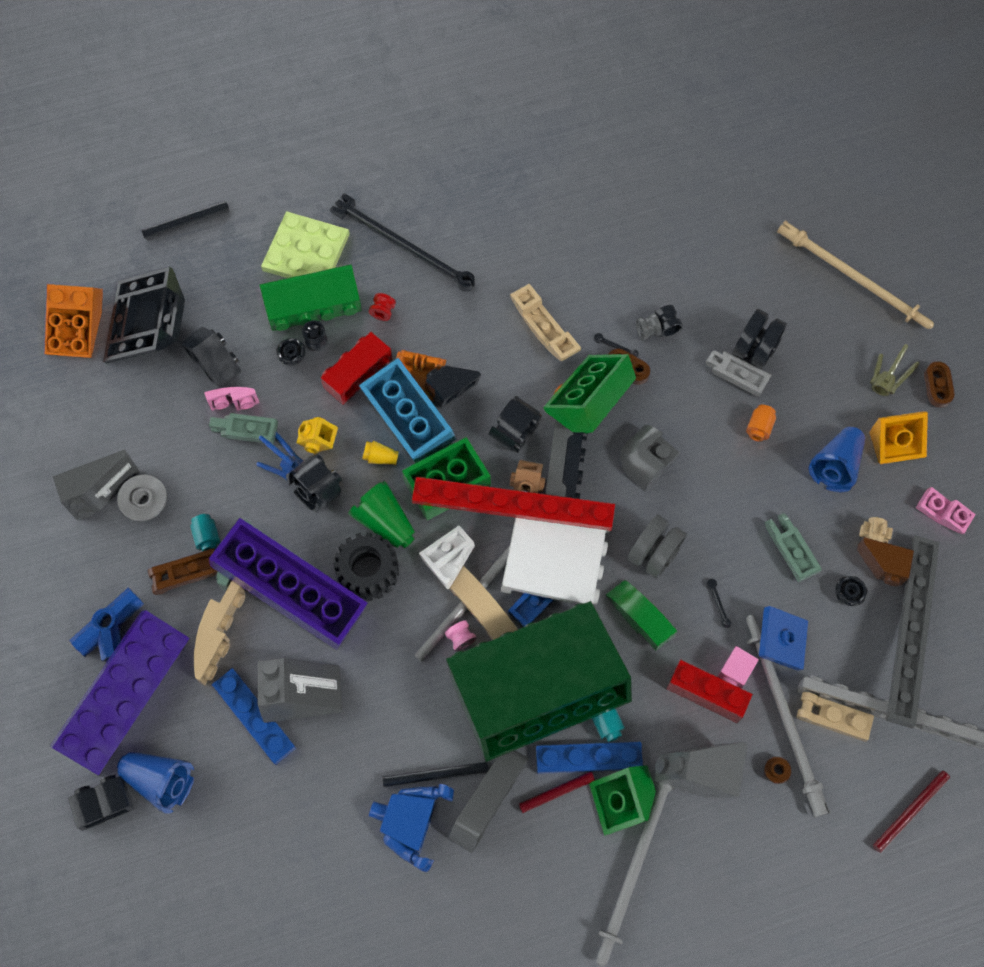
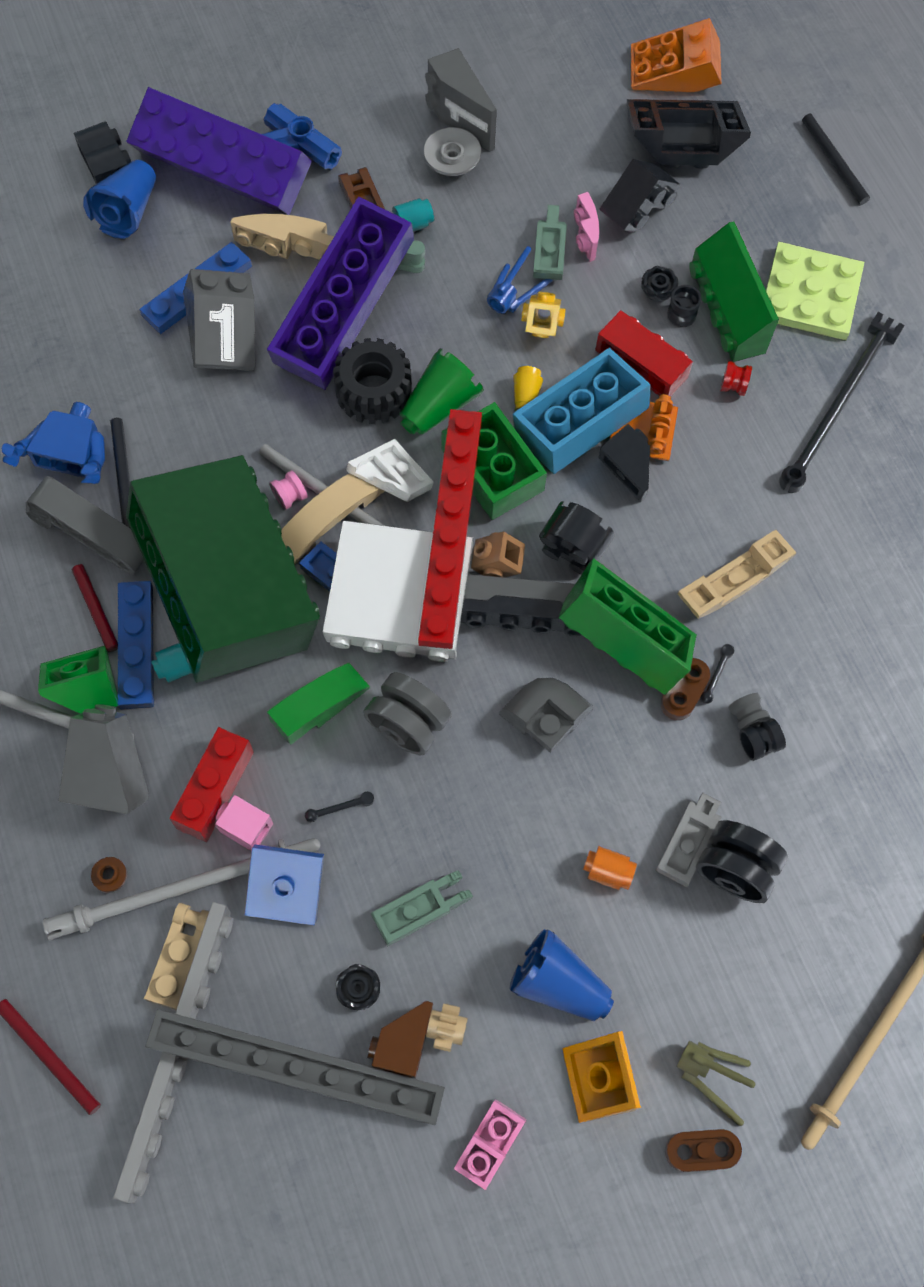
camera: 85 degrees right, 0 degrees up
black brick [286,453,342,513] -> none

